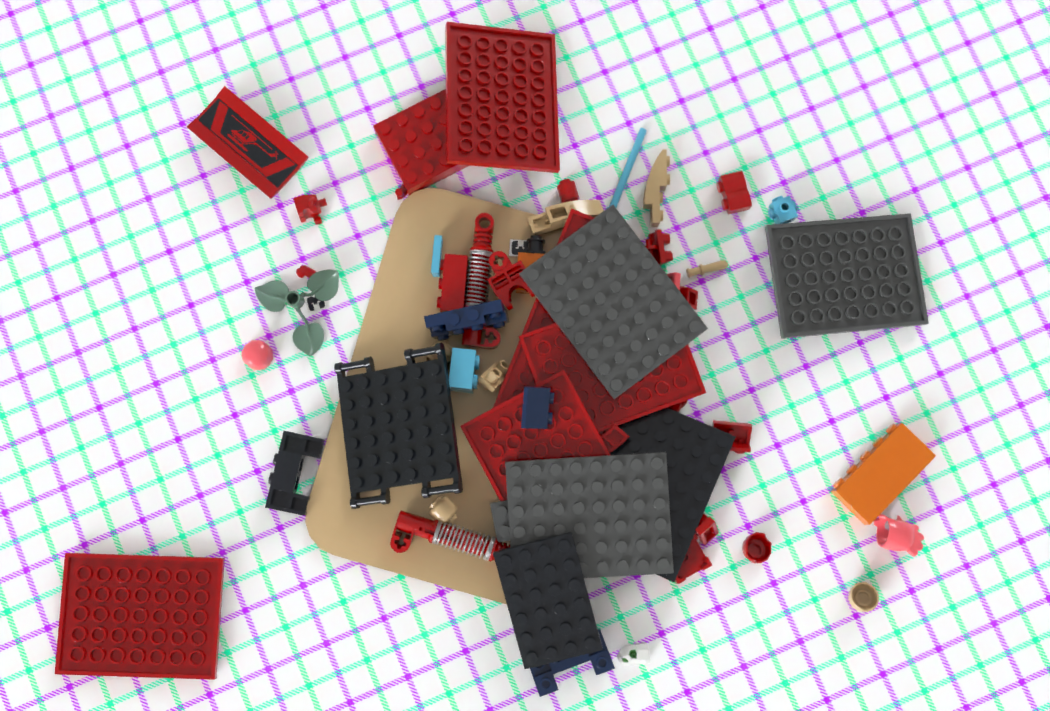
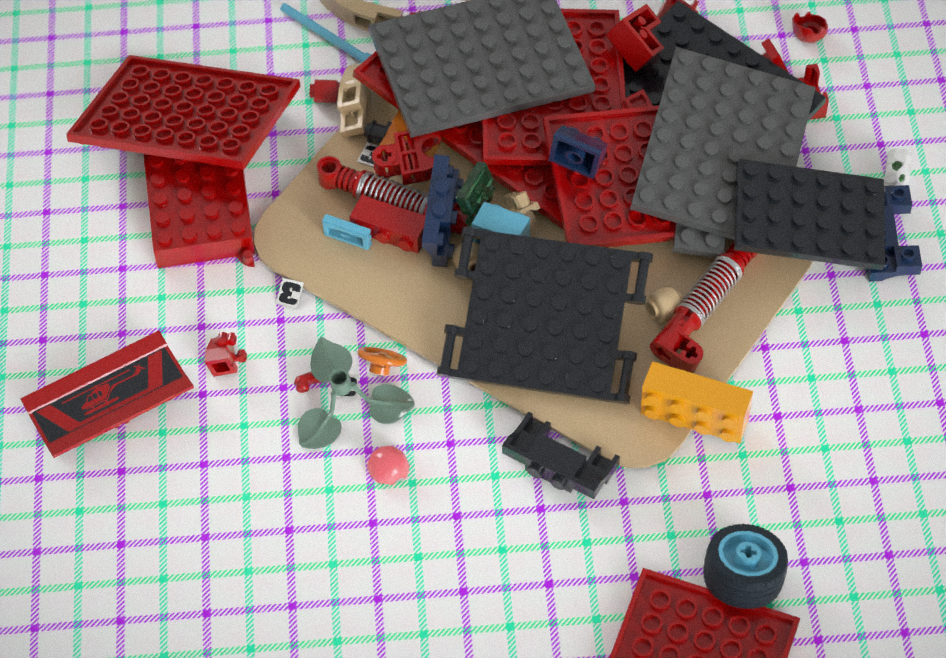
camera: 65 degrees left, 25 degrees down
none -> sticker [275,278,304,309]
none -> orange piece [357,347,407,375]
none -> clear green plate [455,161,496,227]
none -> red brick [606,4,664,72]
none -> light orange brick [640,361,753,444]
none -> black wheel [703,524,788,609]

